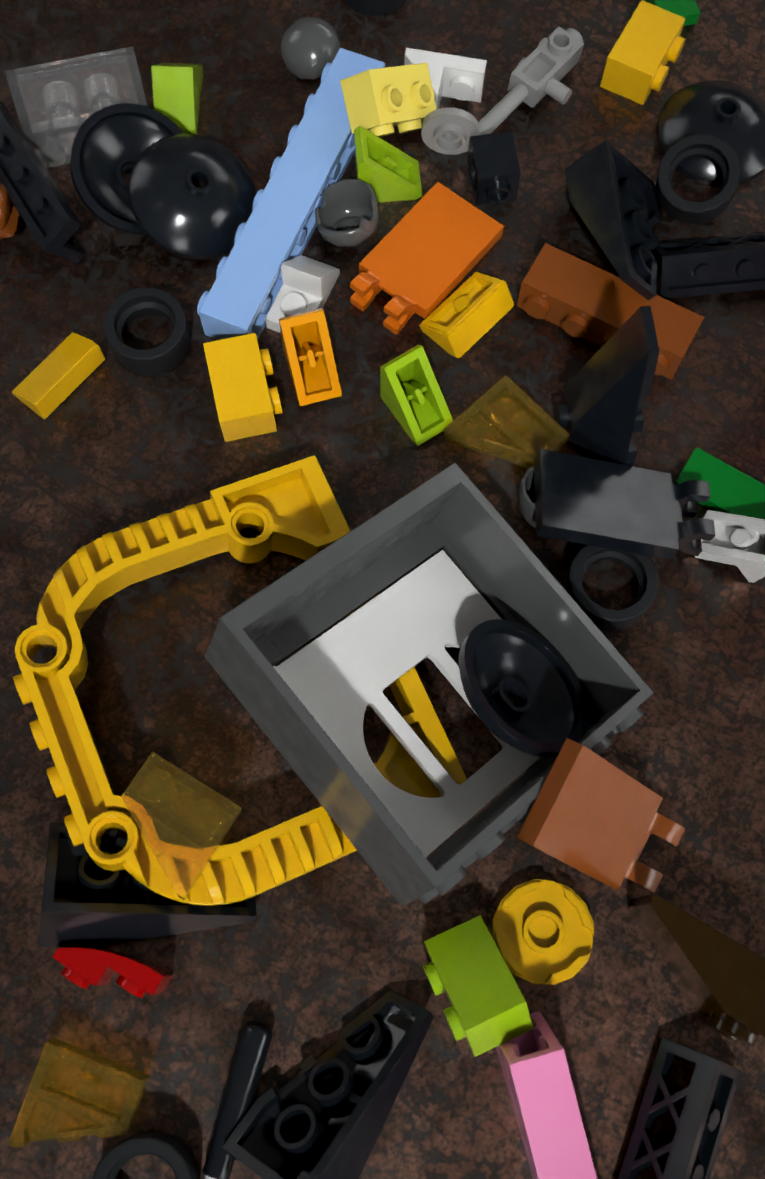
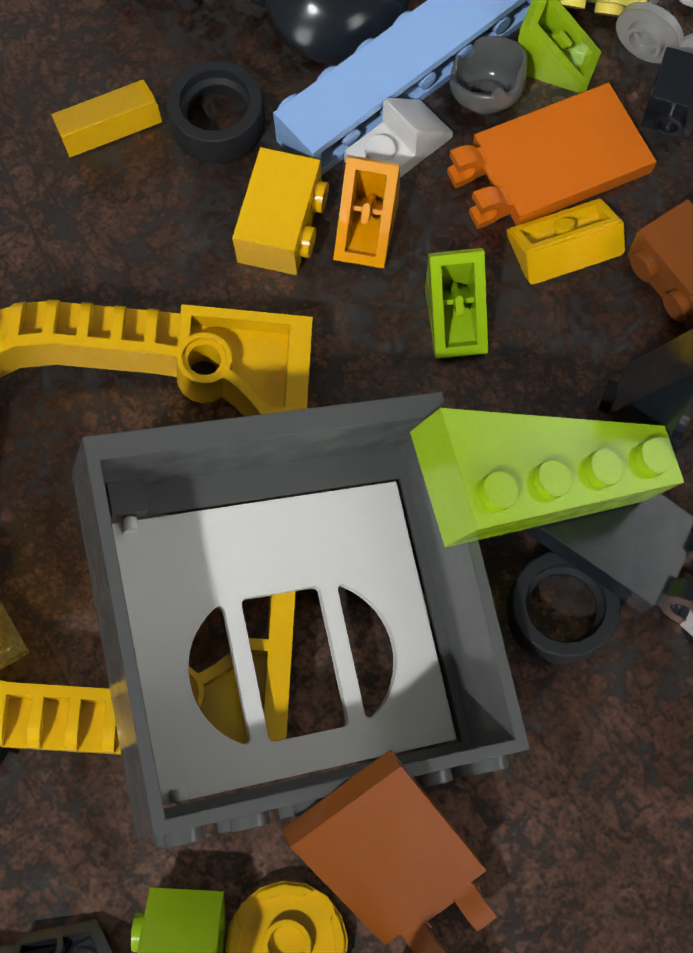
camera: 30 degrees right, 0 degrees up
clear yellow wing [443,375,570,468] -> none
black dish [459,619,588,757] -> none
none -> lime wedge [410,408,684,548]

